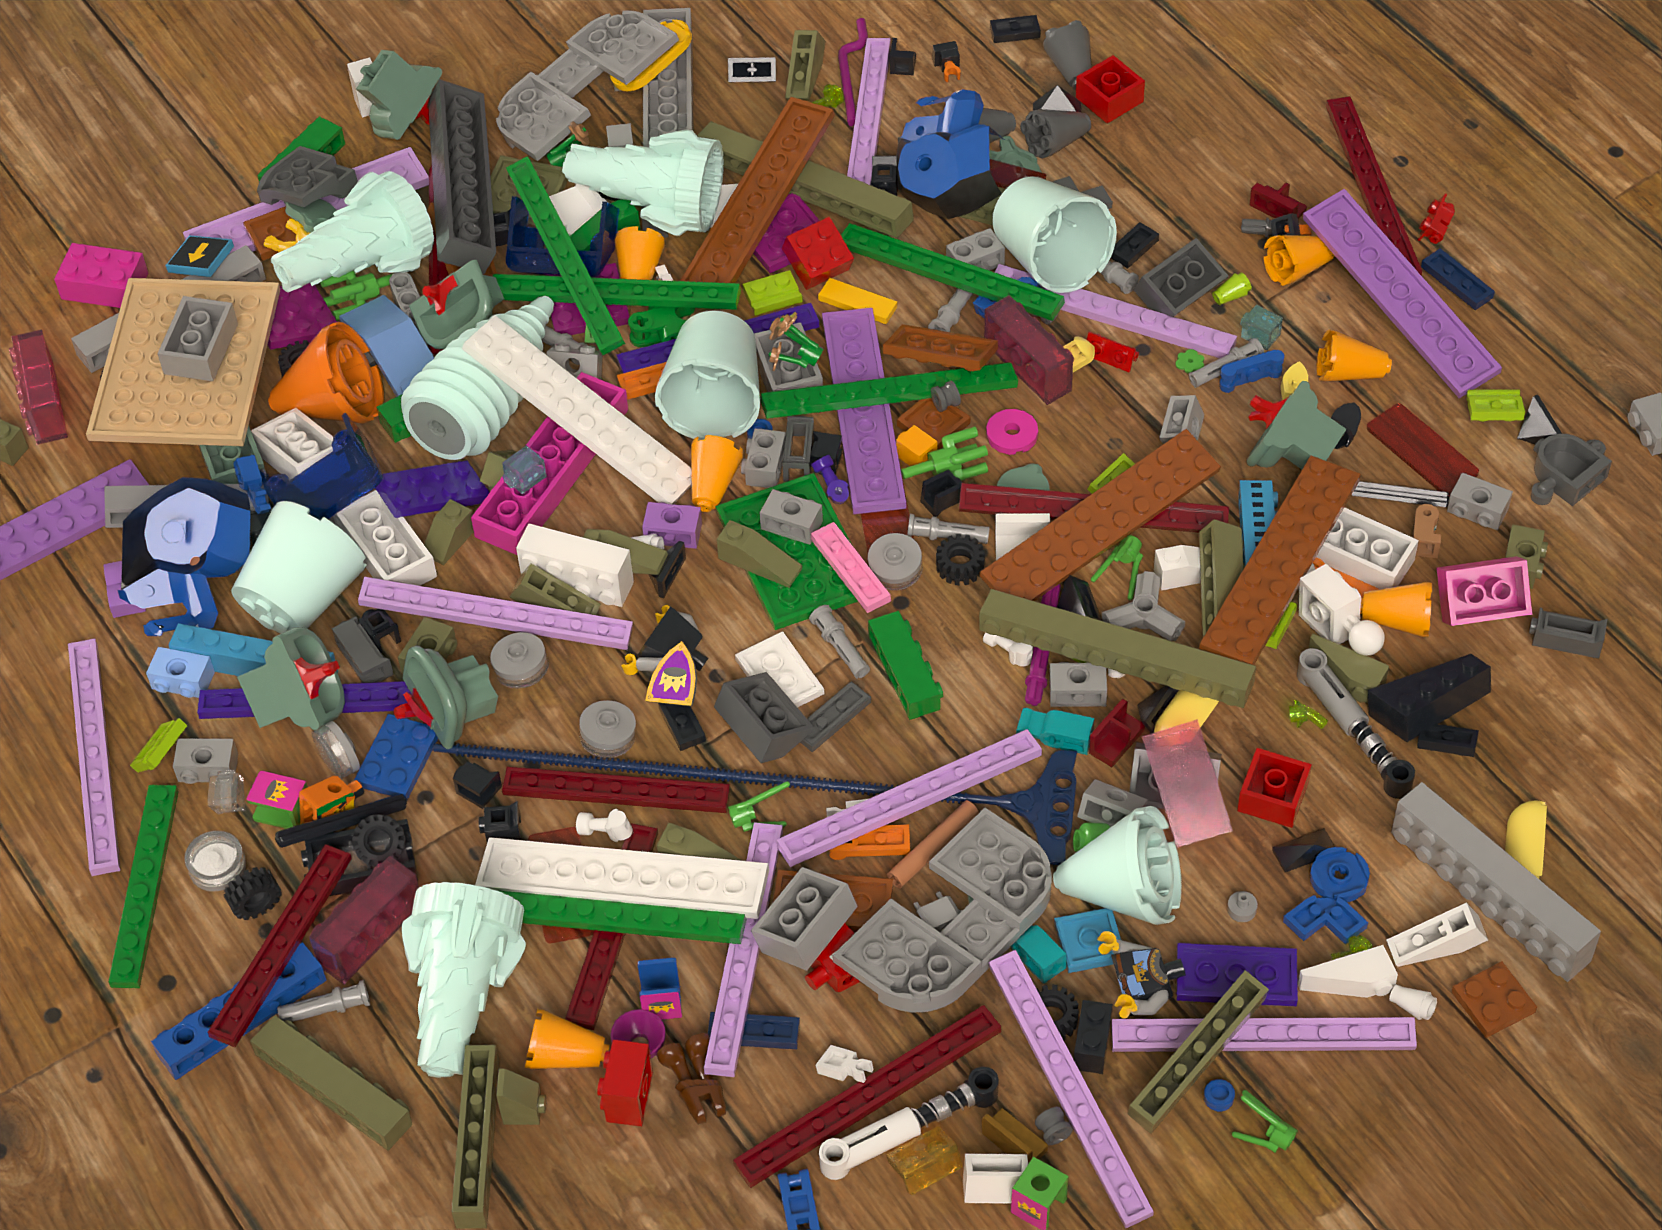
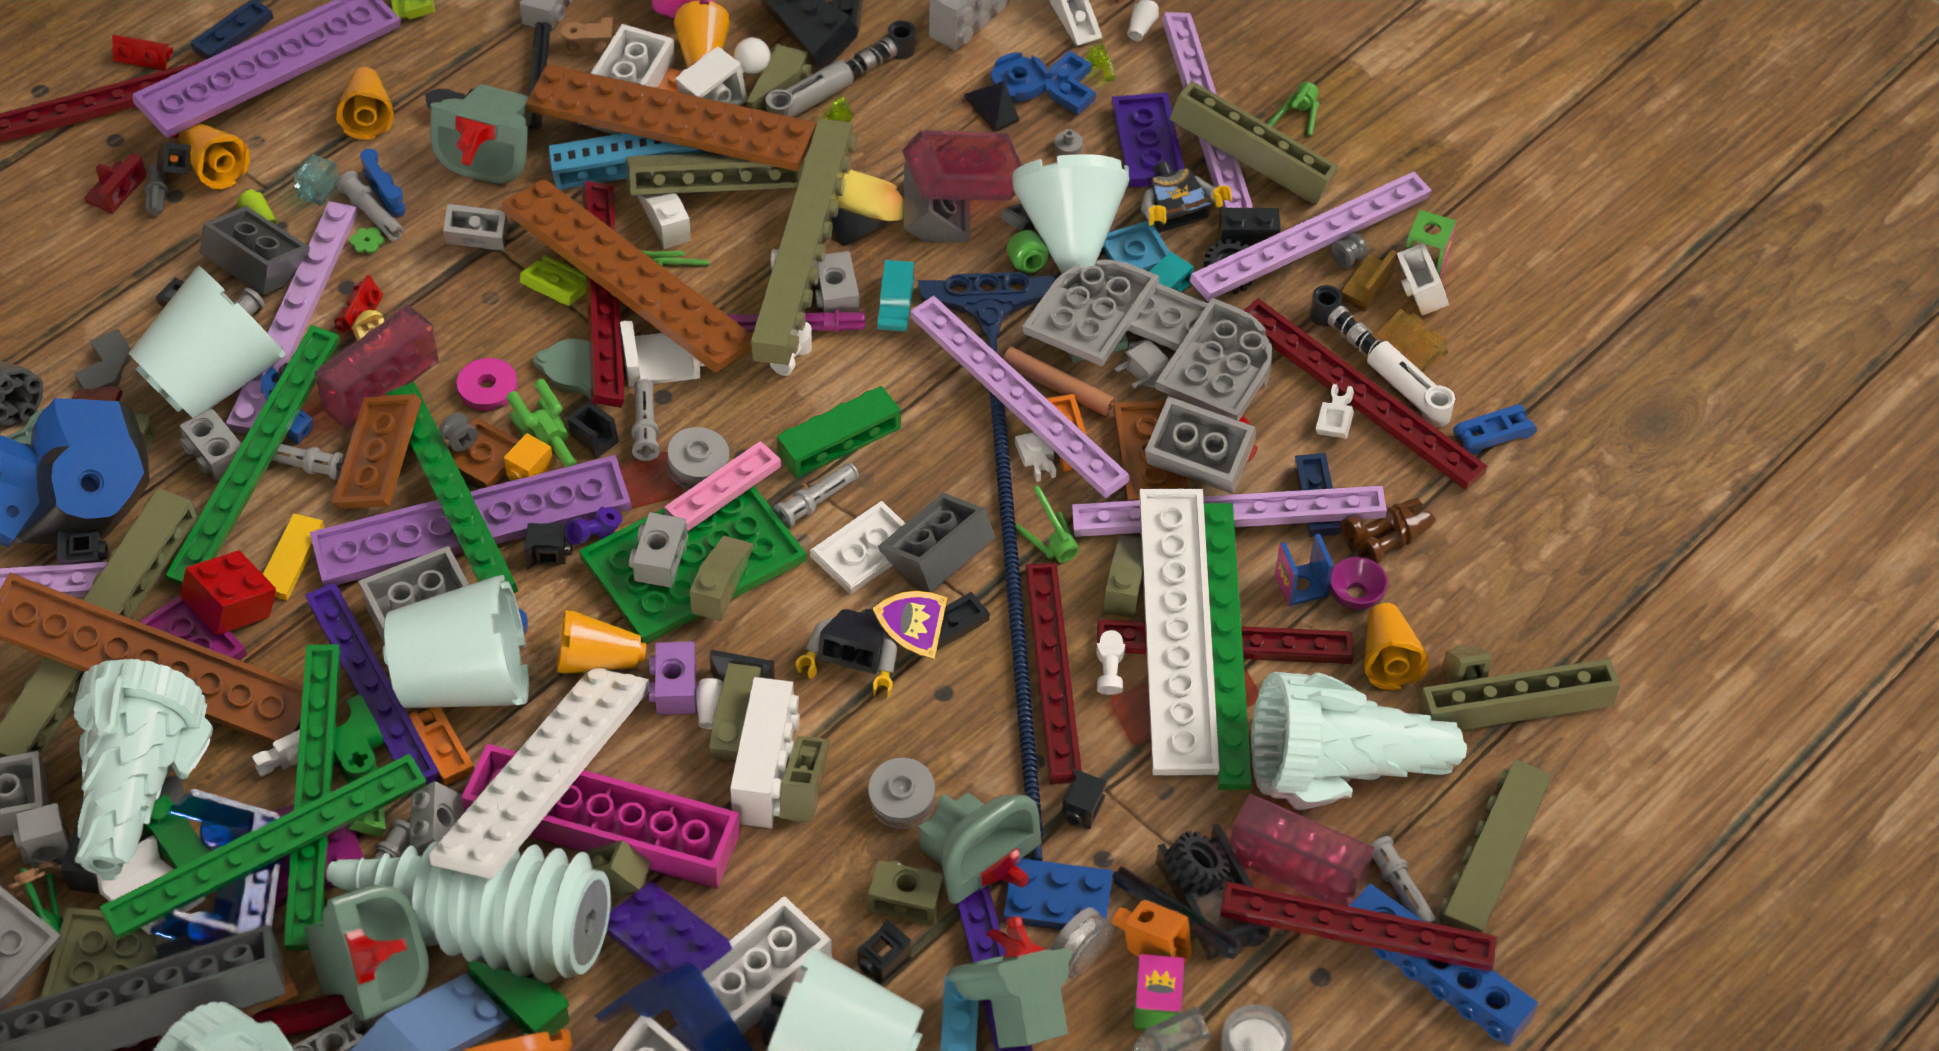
camera: 105 degrees left, 0 degrees up
black tyre [224,867,282,920] -> none
dark grey window [332,616,394,683] -> none
lavender plate [358,577,633,650] -> none
olive slope [424,499,474,566] -> none
black window [479,801,521,843] -> none
clear light blue brick [502,445,547,494] -> none
light grey piece [579,700,636,758] -> none
red brick [597,1040,653,1127] -> none
light orange cone [615,226,665,280] -> none
light grey brick [741,428,786,488] -> none
lime plate [743,270,803,316] -> none
green plant [768,312,824,371] -> none
dark grey window [782,416,814,482] -> none
dark grey tile [800,681,871,752] -> none
black tyre [936,534,985,586] -> none
black slope [1057,575,1103,621] -> none
light grey brick [1077,779,1148,827] -> none
dark red panel [1089,699,1145,768] -> none
light grey piece [1102,571,1185,641] -> none
red brick [1237,748,1312,828] -> none
light yellow plate [1280,361,1308,400] -> none
white slope [1298,945,1398,998] -> none
clear red piece [1367,403,1479,495] -> none

